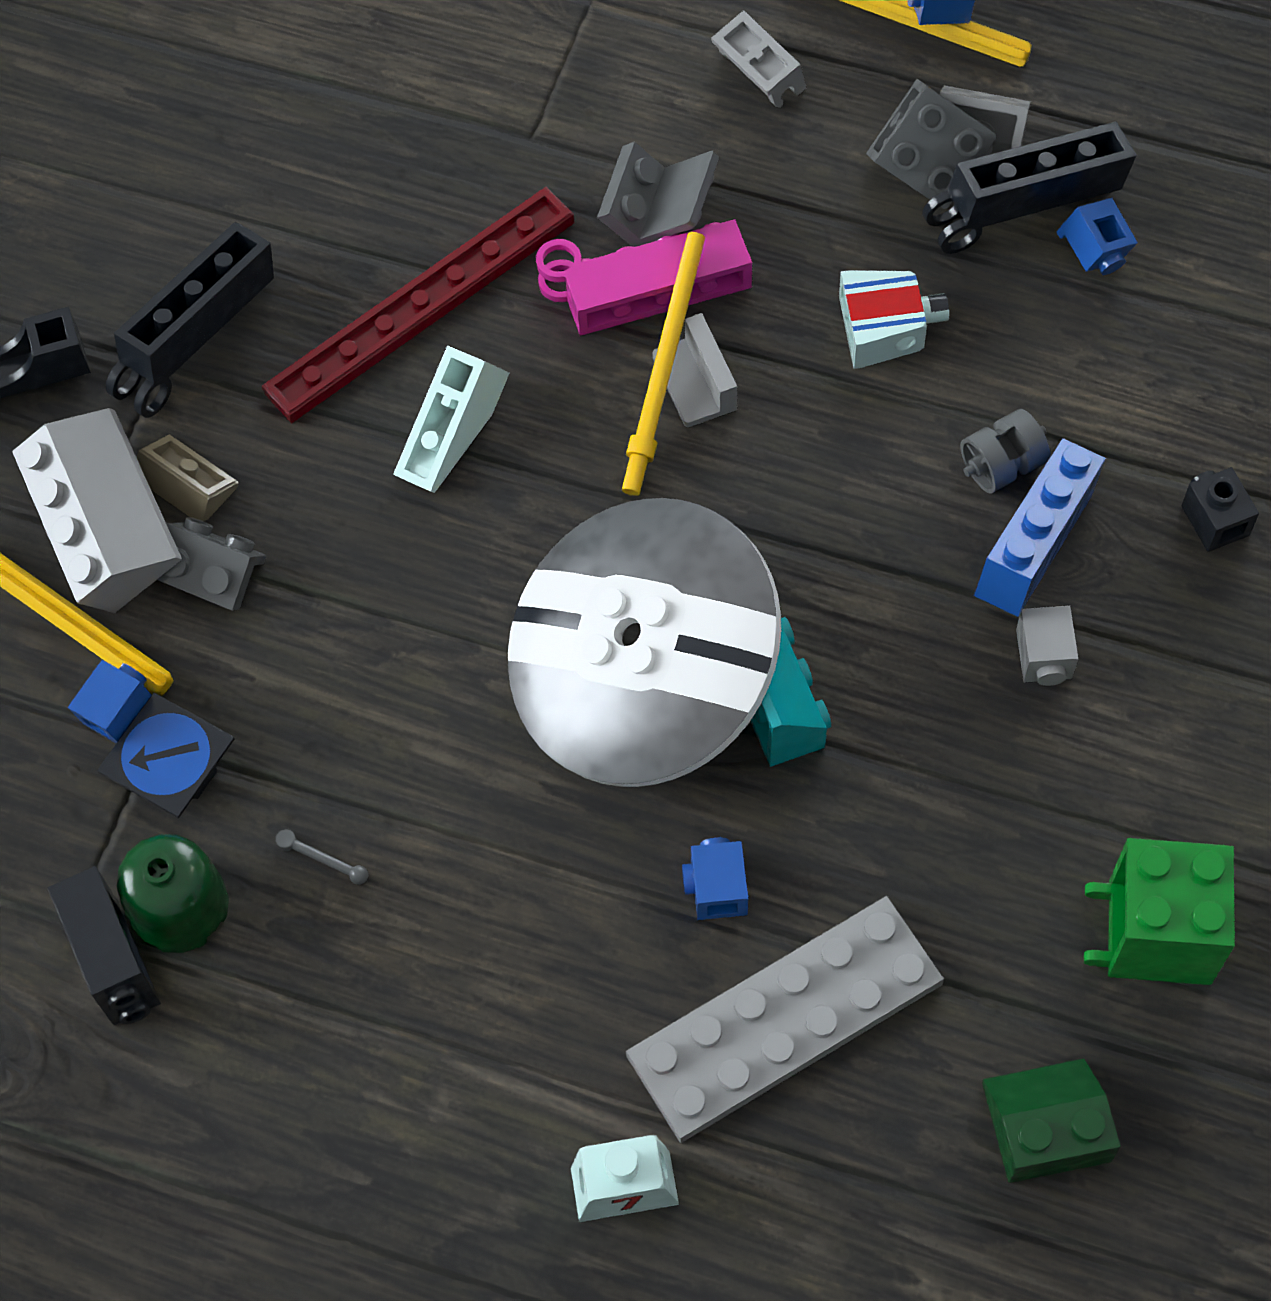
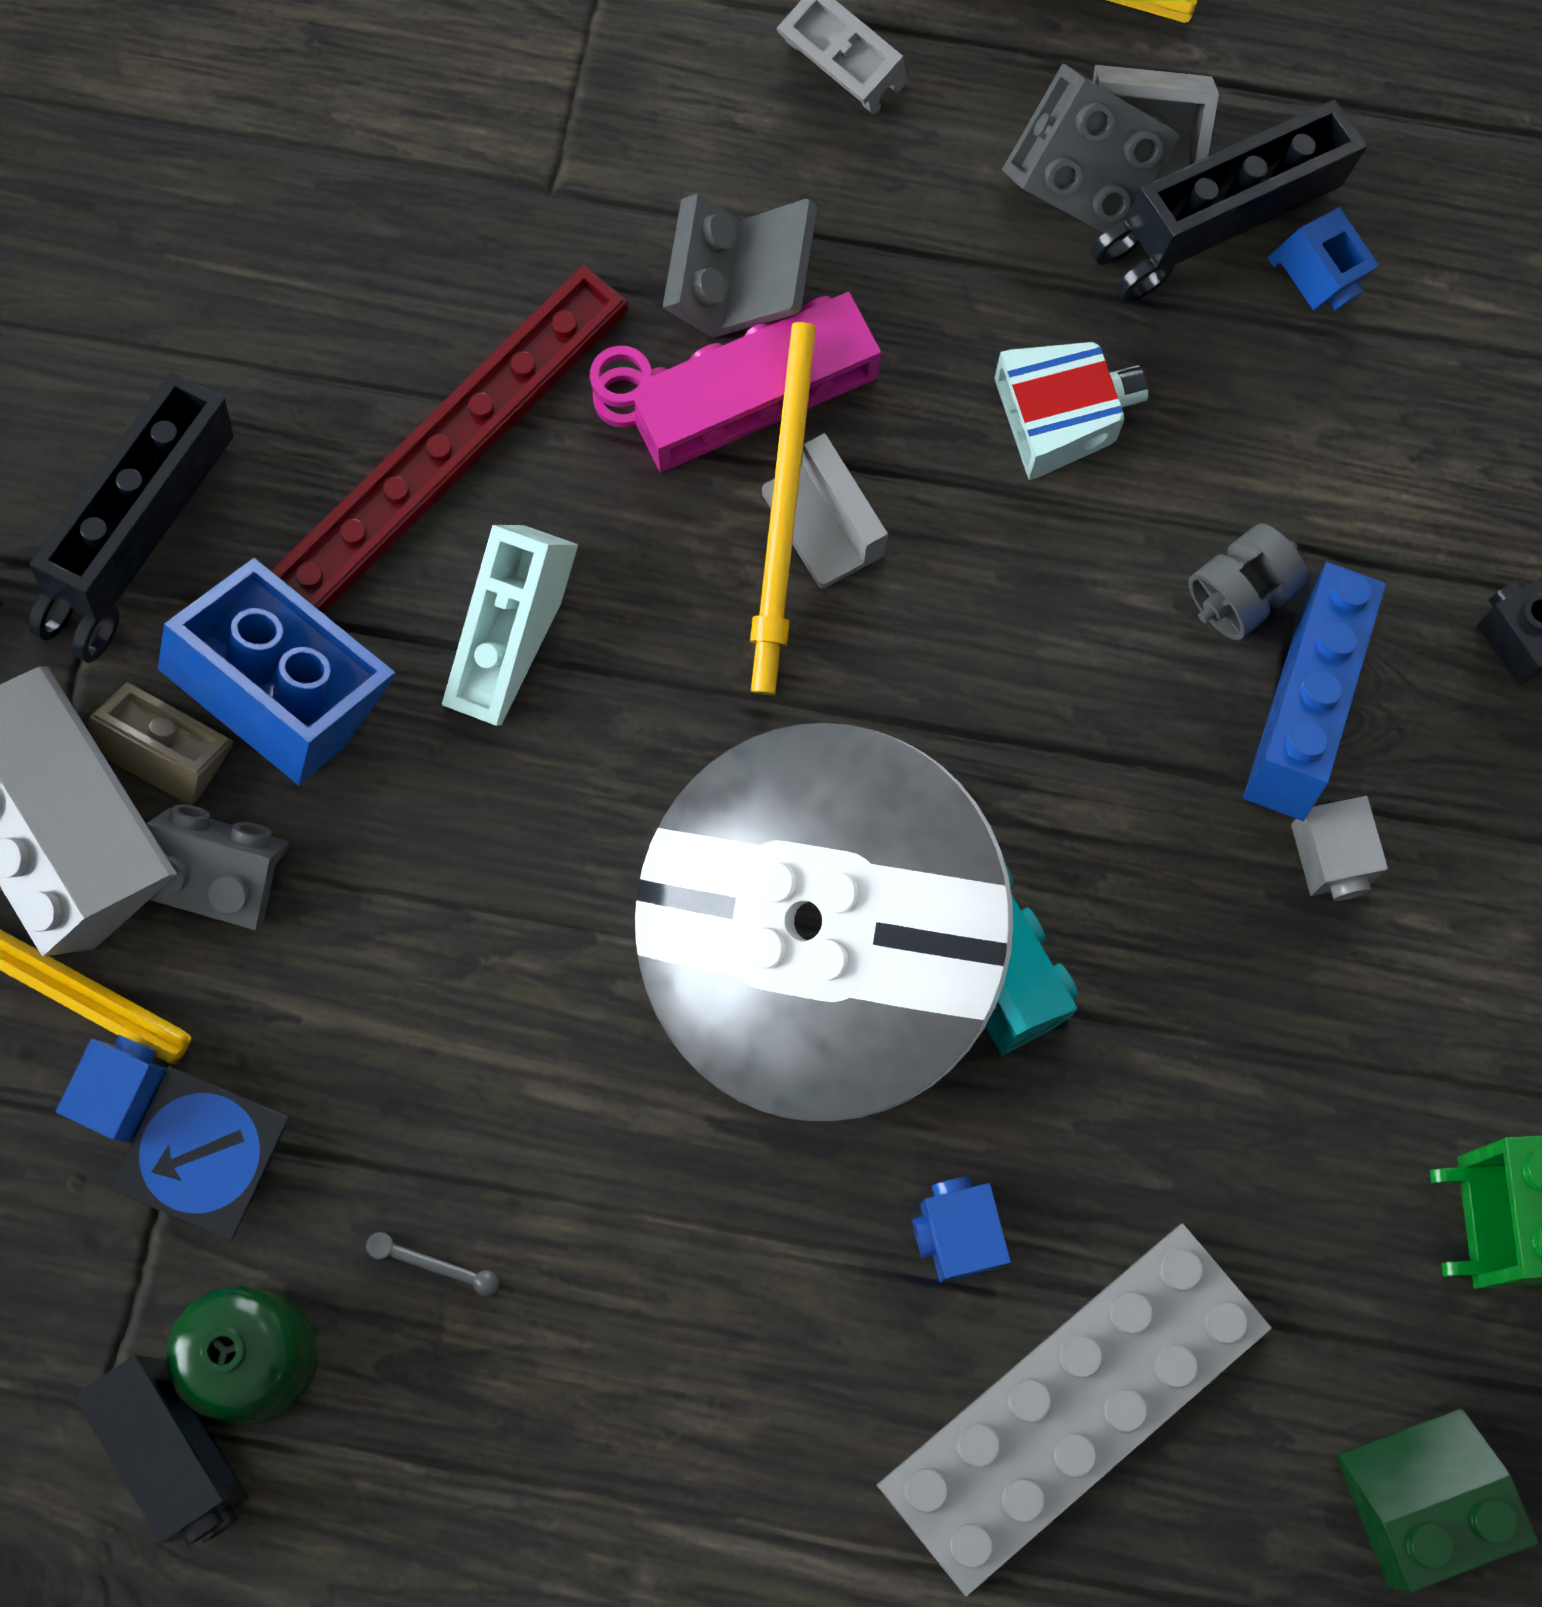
camera: 15 degrees left, 10 degrees up
none -> blue slope [158,558,395,786]

